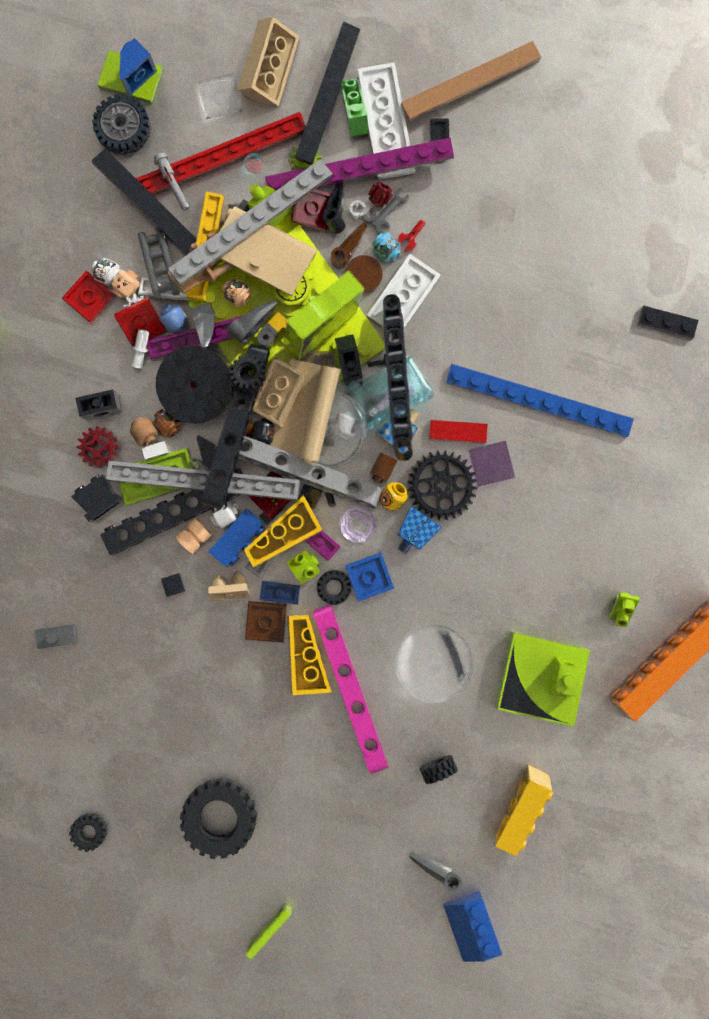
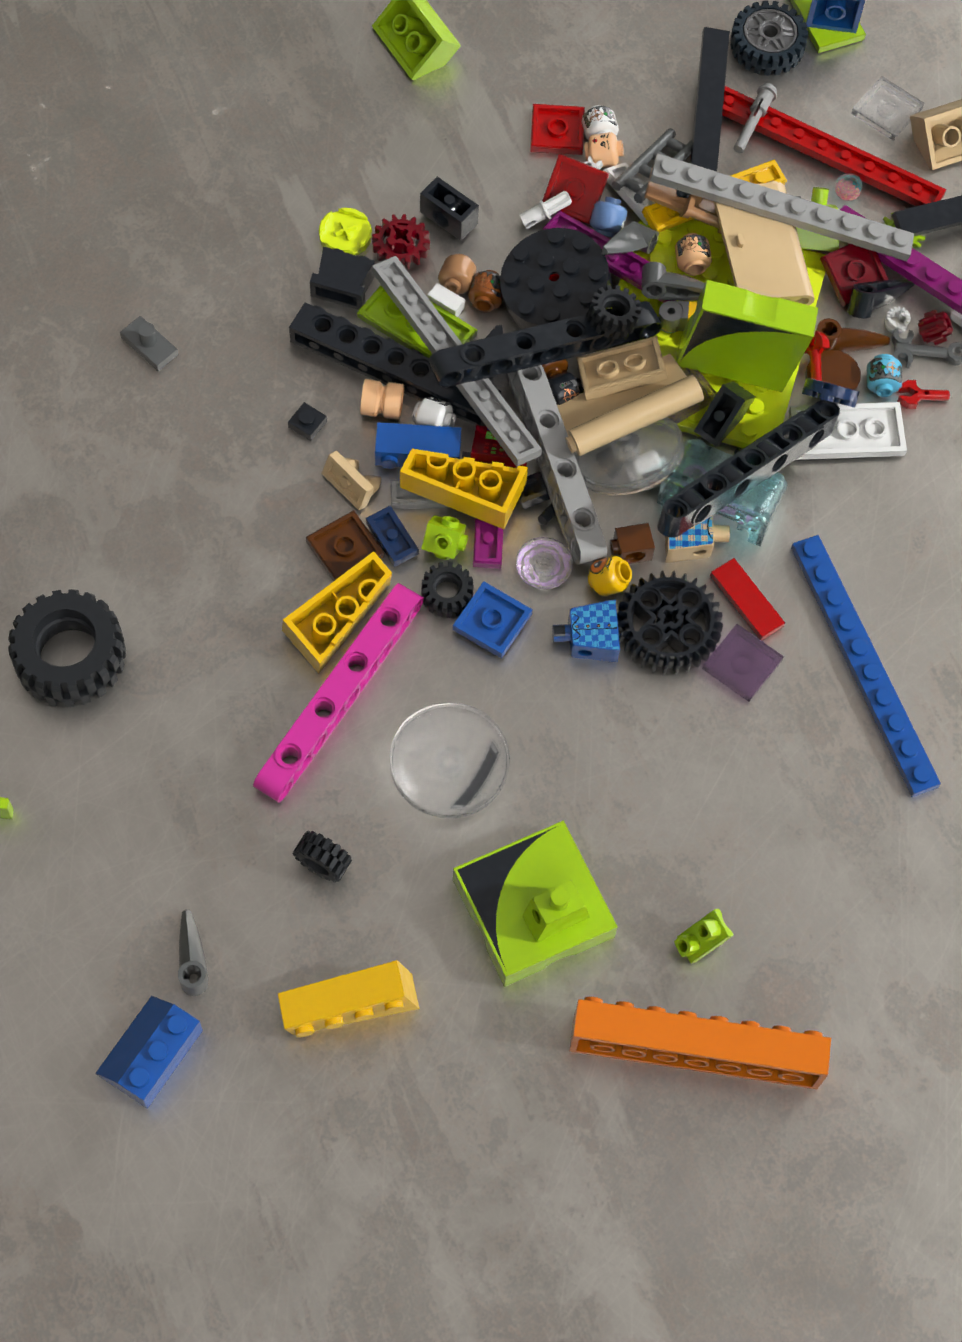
camera: 50 degrees right, 20 degrees down
none -> neon yellow tile [318,207,372,256]
none -> dark blue plate [802,377,860,408]
none -> red bar [805,331,830,381]

